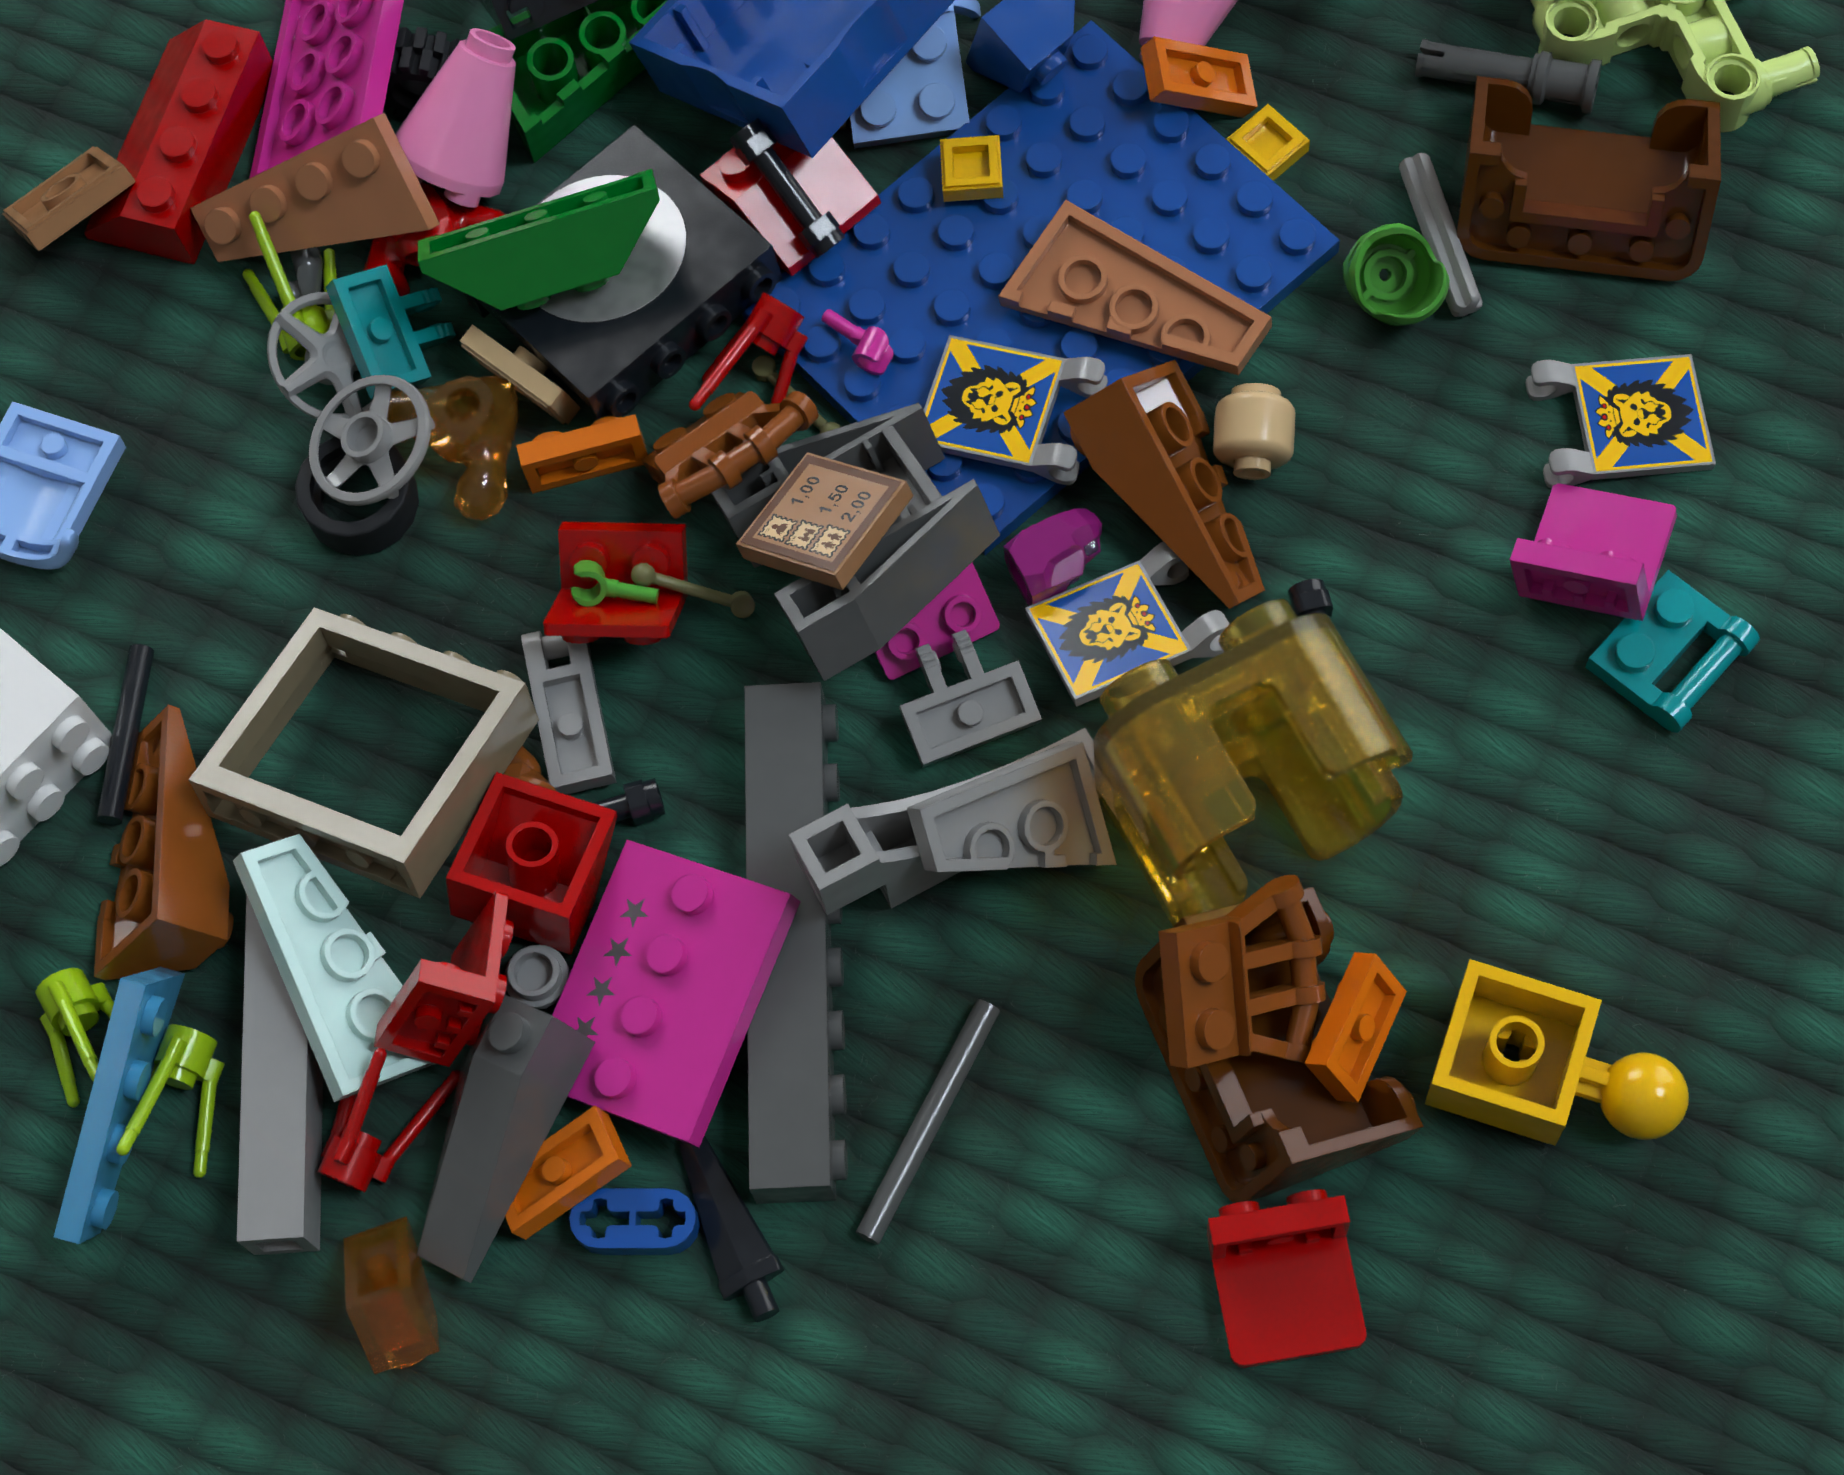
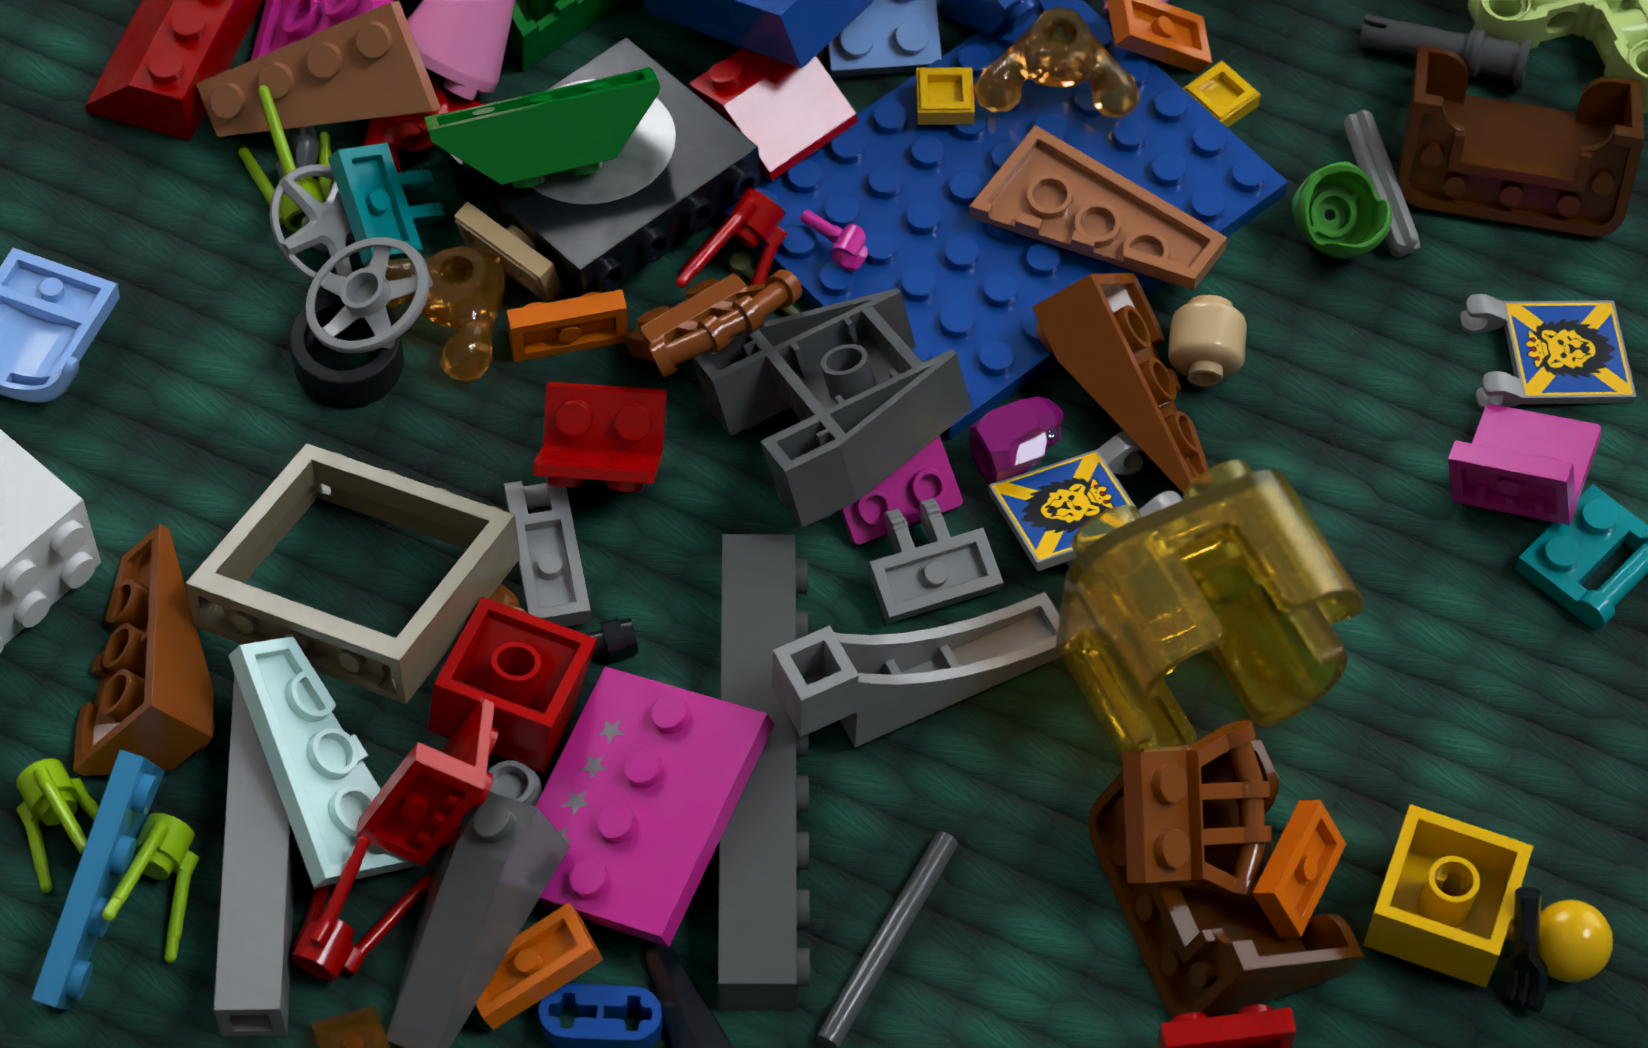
camera: 10 degrees left, 10 degrees down
medium nougat tile [2,146,136,251] -> none
black bar [96,644,154,825] -> none
bright green hand [571,560,659,607] -> none
olive hinge [631,563,755,618] -> none
black bar [729,118,846,259] -> none
medium nougat tile [736,452,913,590] -> none
light grey wing [907,741,1117,872] -> none
flag [924,335,1108,485] -> none
none -> clear orange head [974,8,1141,118]
none -> black piece [1503,886,1548,1013]

